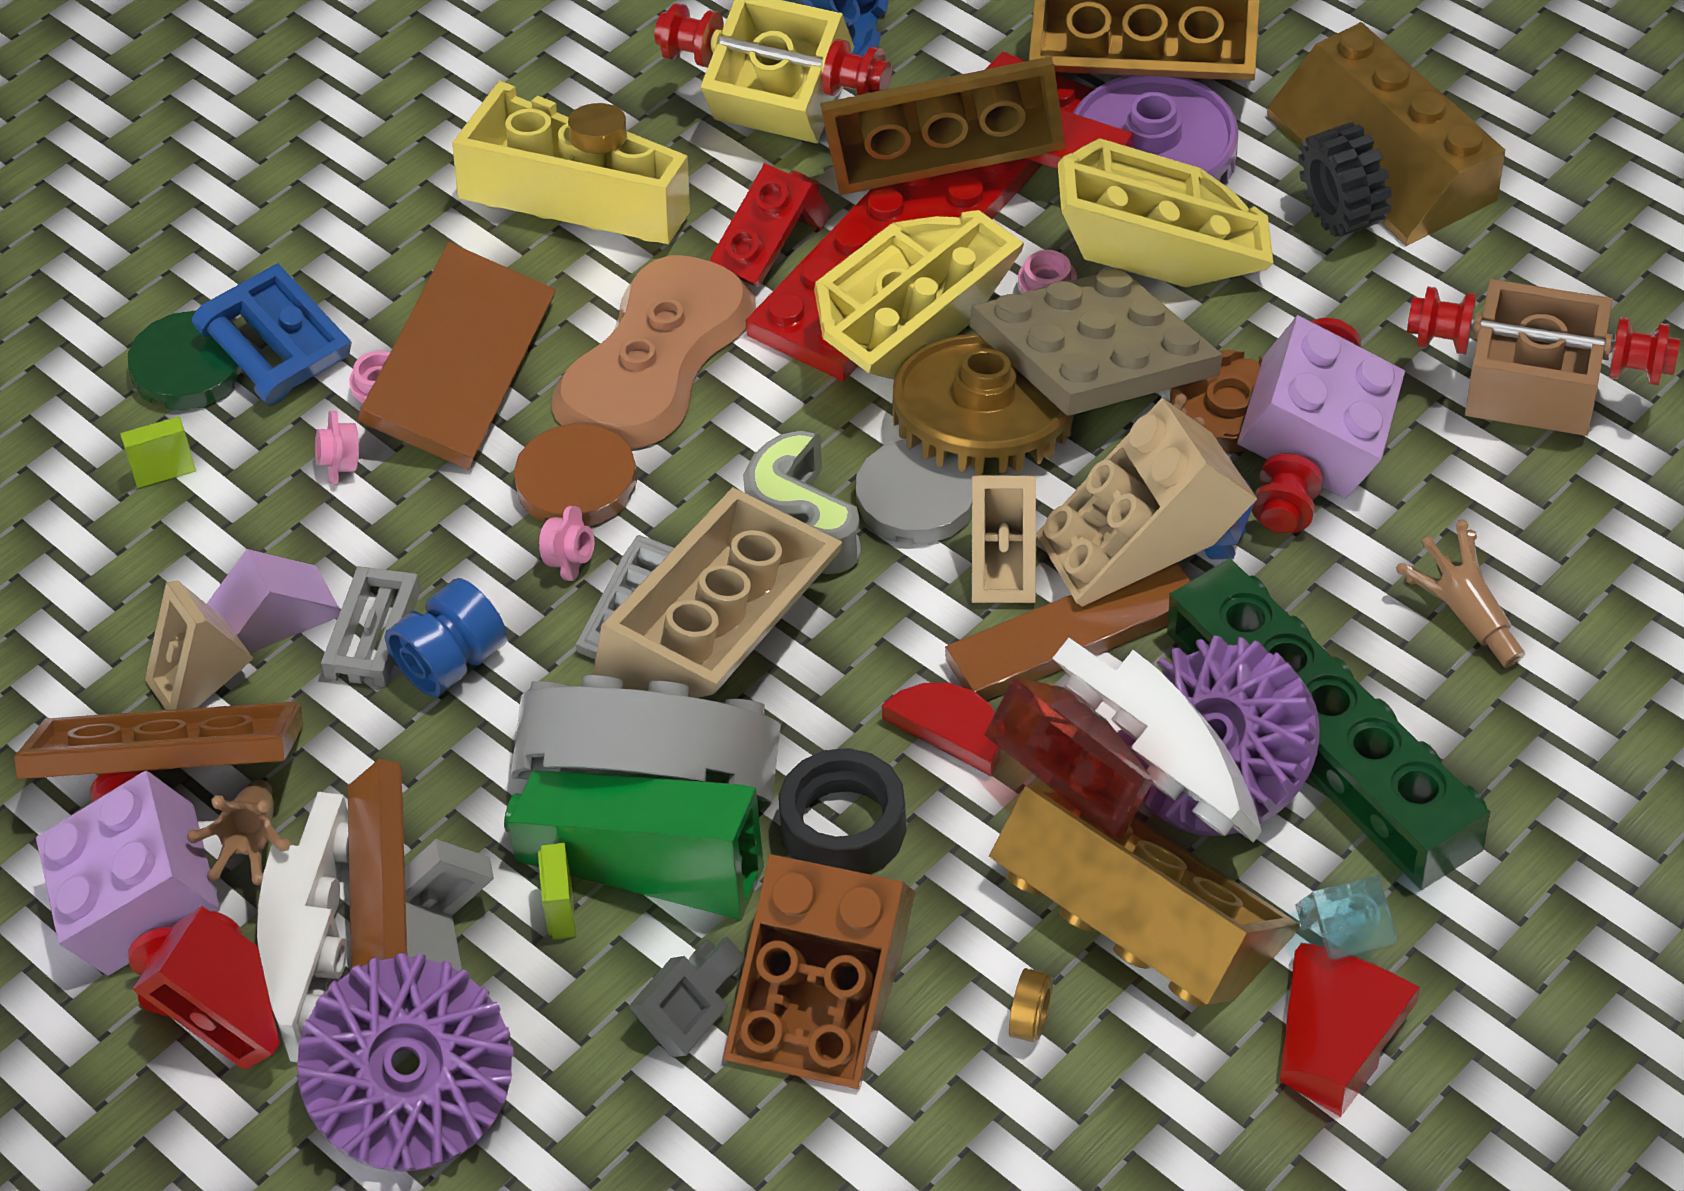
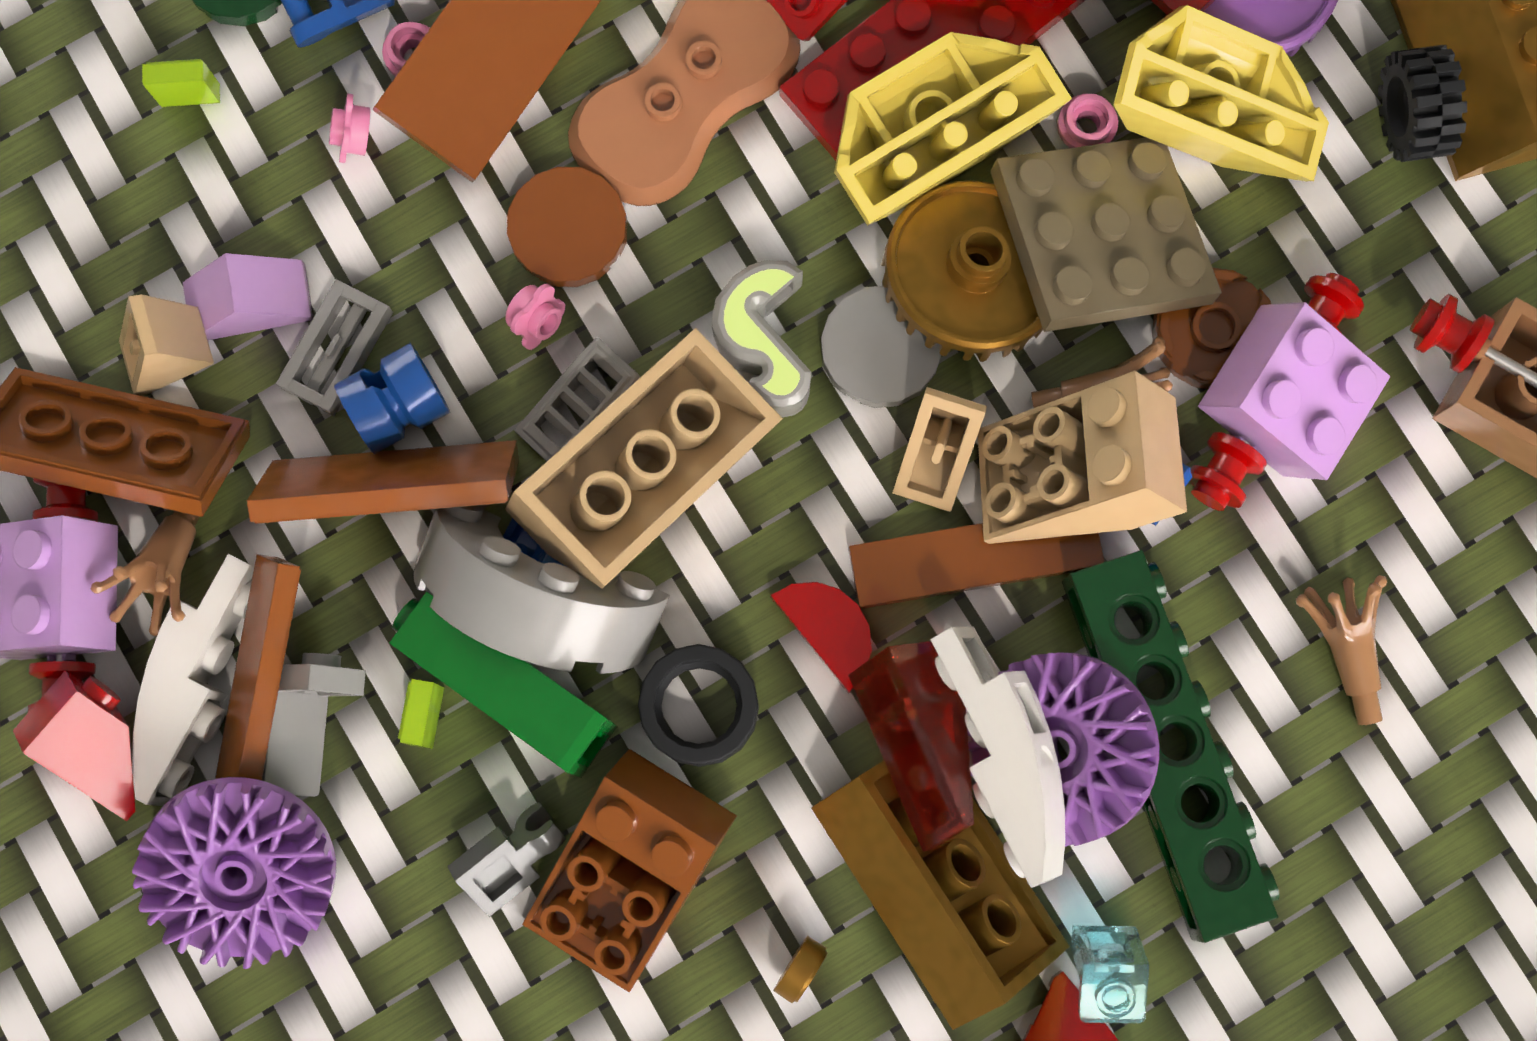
camera: 15 degrees right, 30 degrees up
none -> dark orange tile [247,440,519,524]

